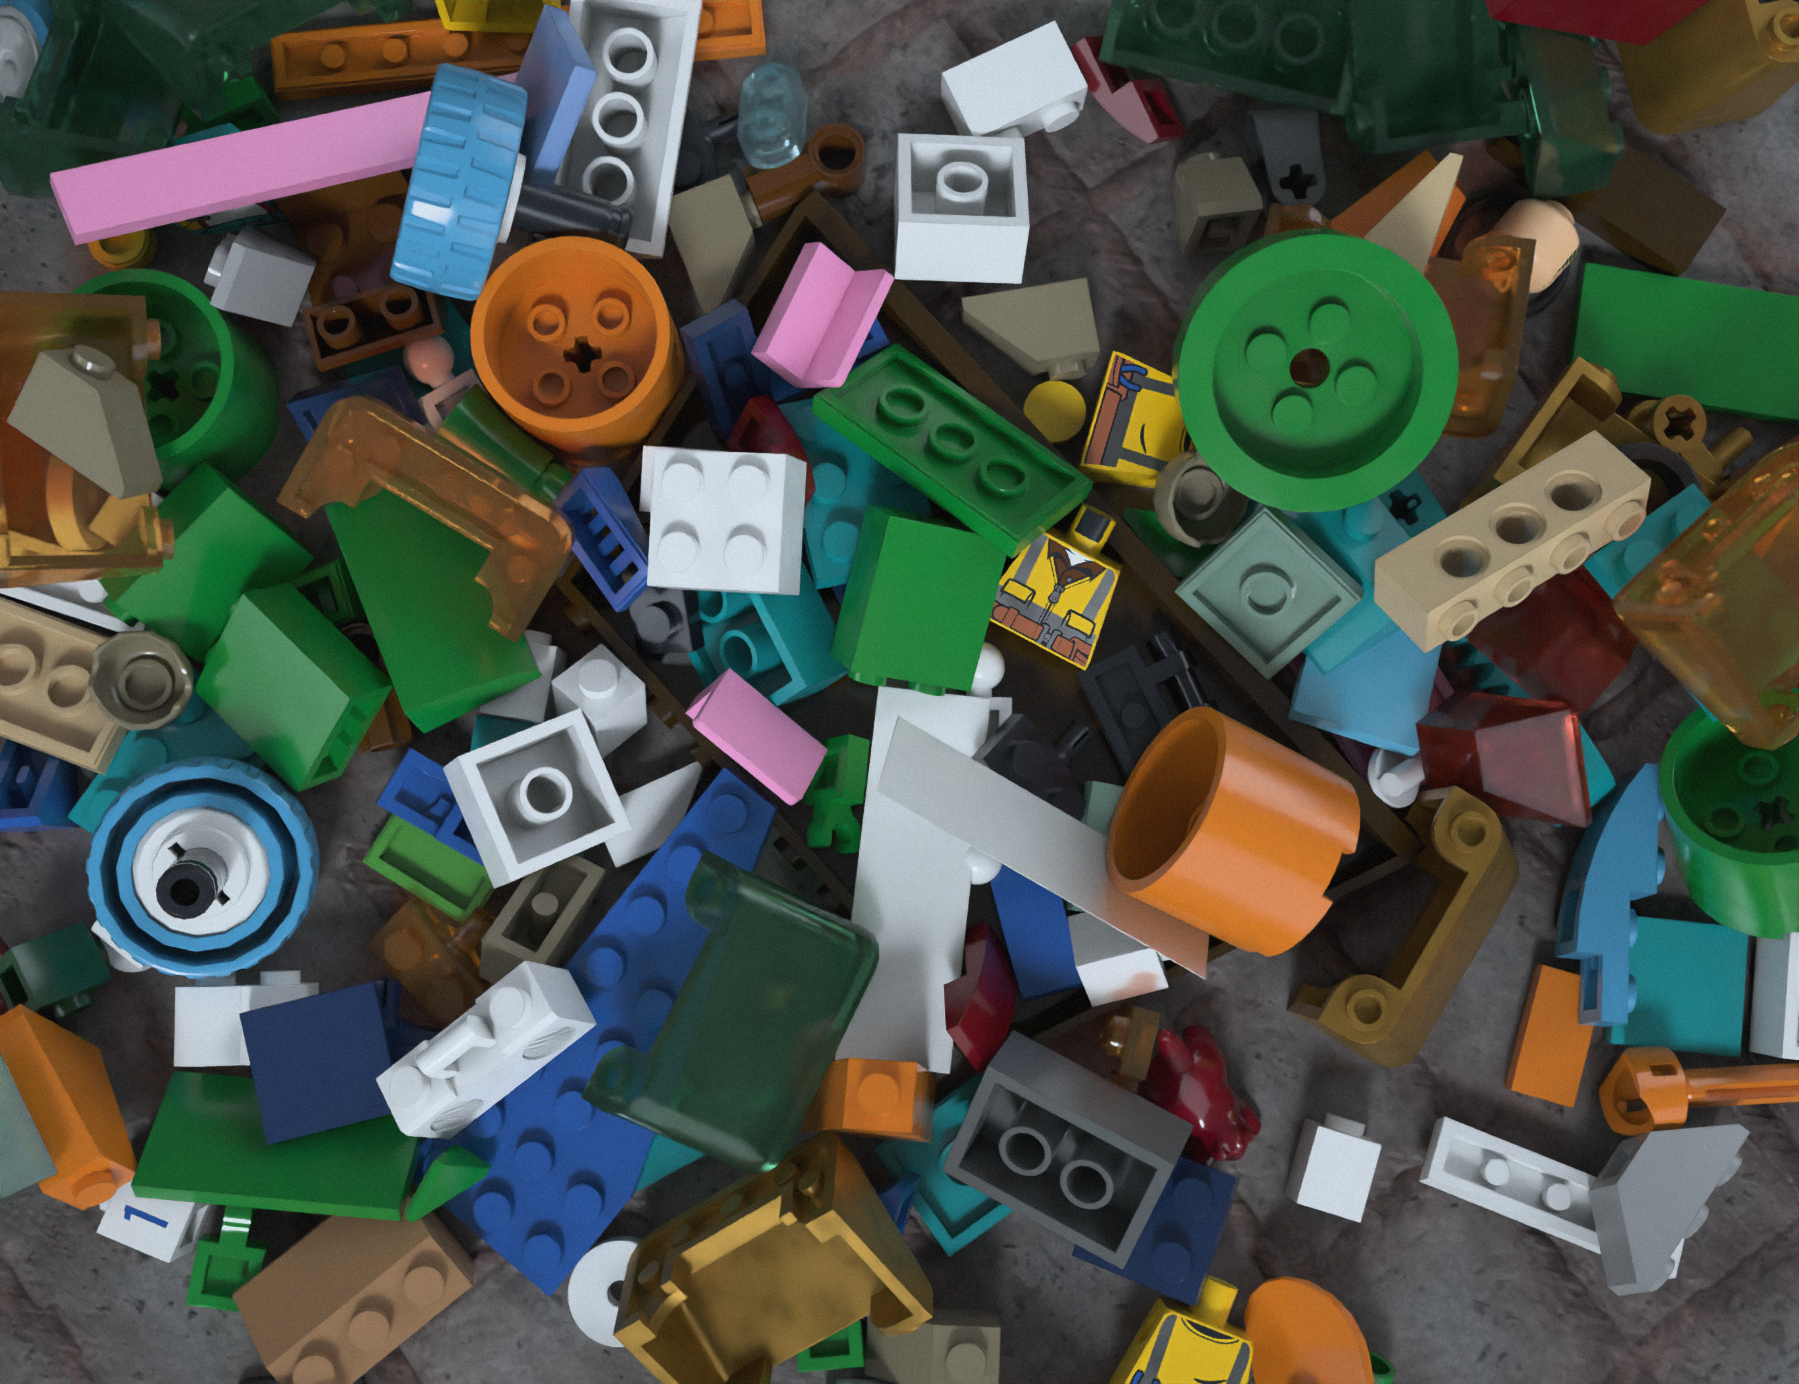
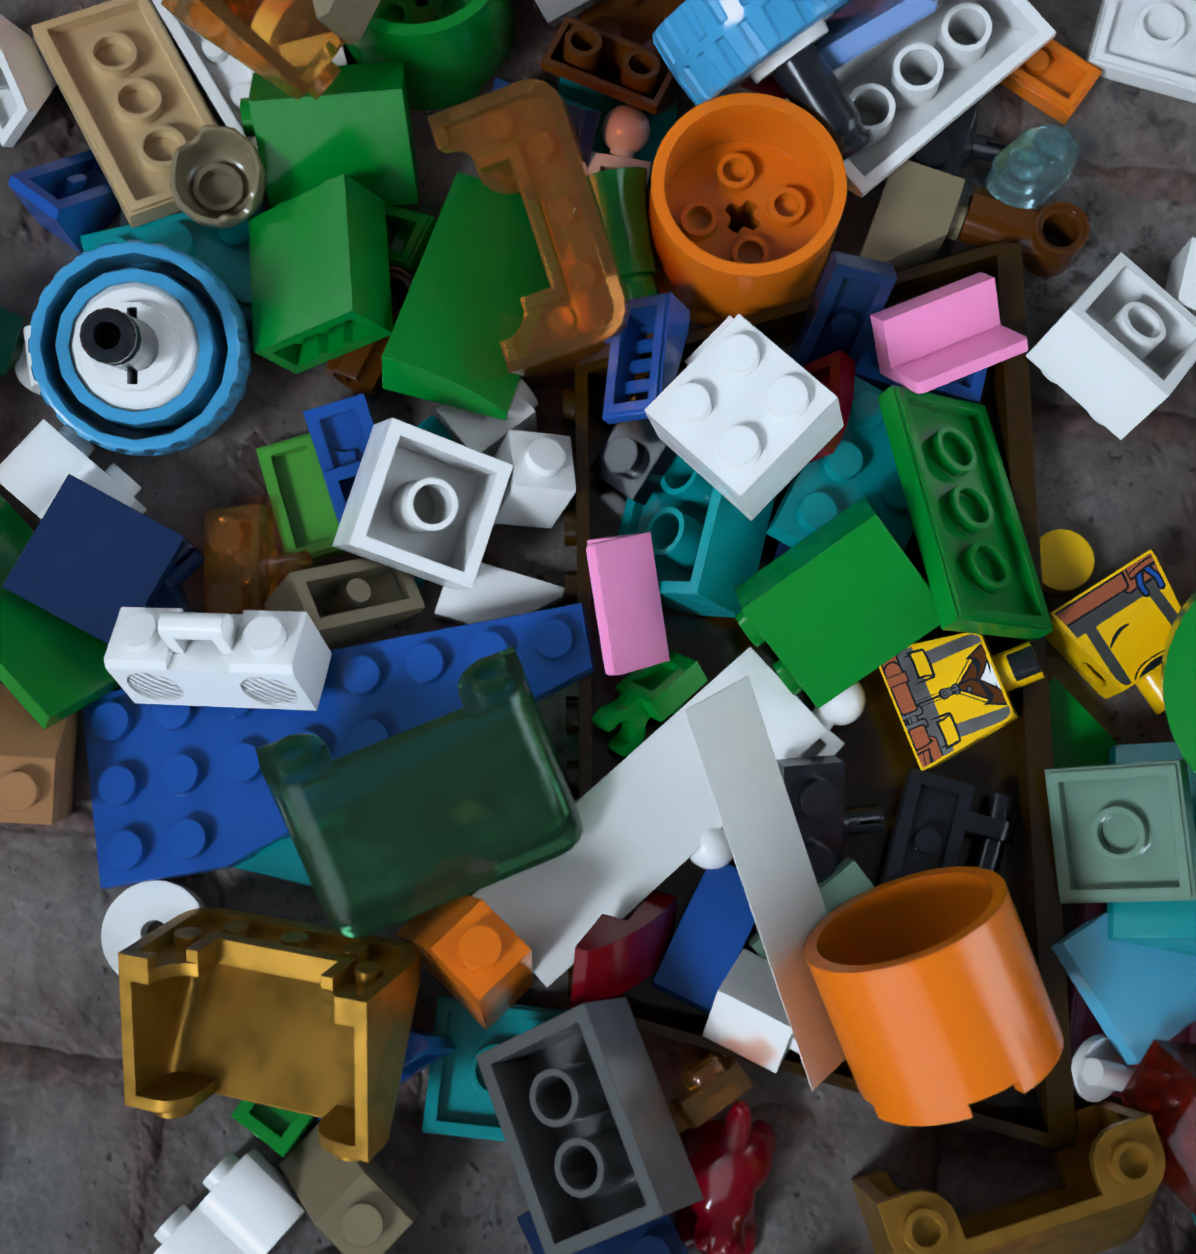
camera: 40 degrees right, 5 degrees down
green slope [404,1144,493,1223] -> none
dark tan slope [960,277,1100,382] -> none
dark tan hair [1152,449,1249,548] -> none

